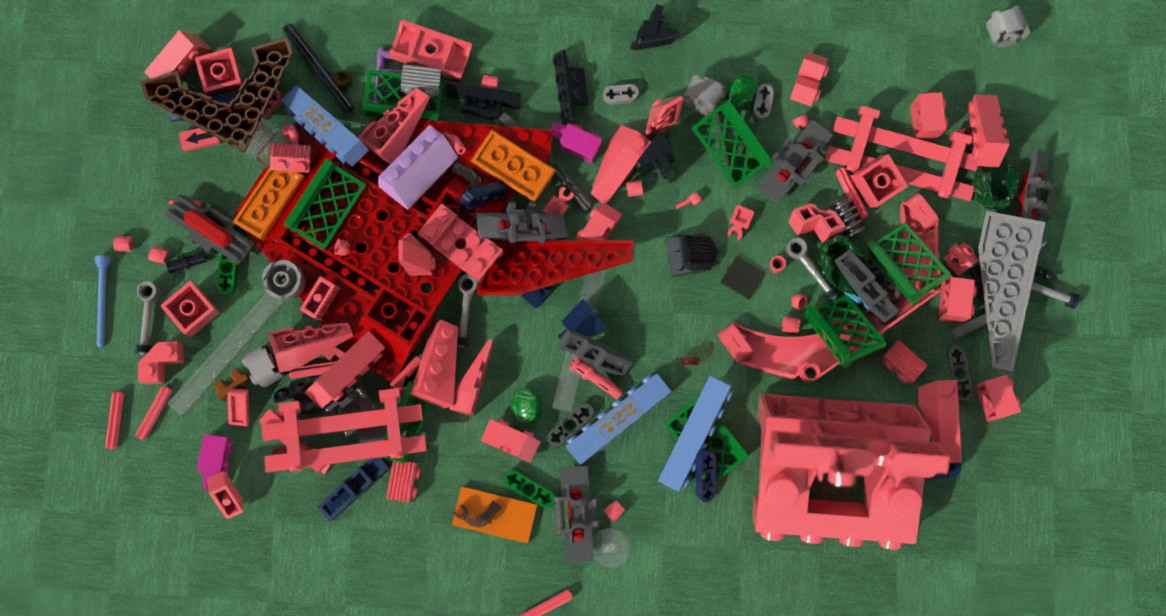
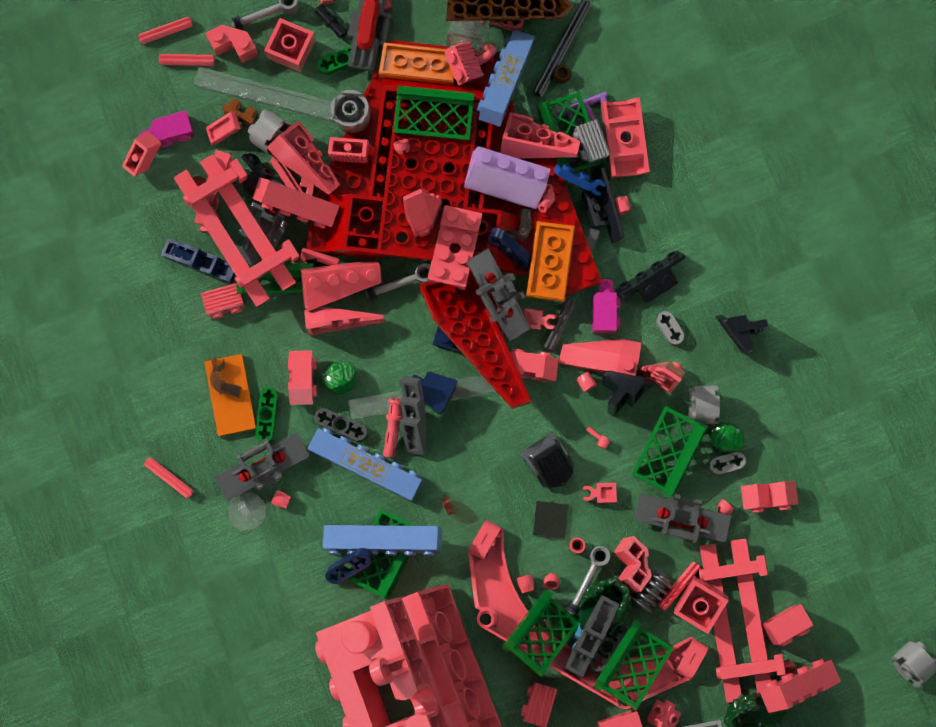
camera: 65 degrees right, 0 degrees up
none -> blue plate [553,164,605,195]

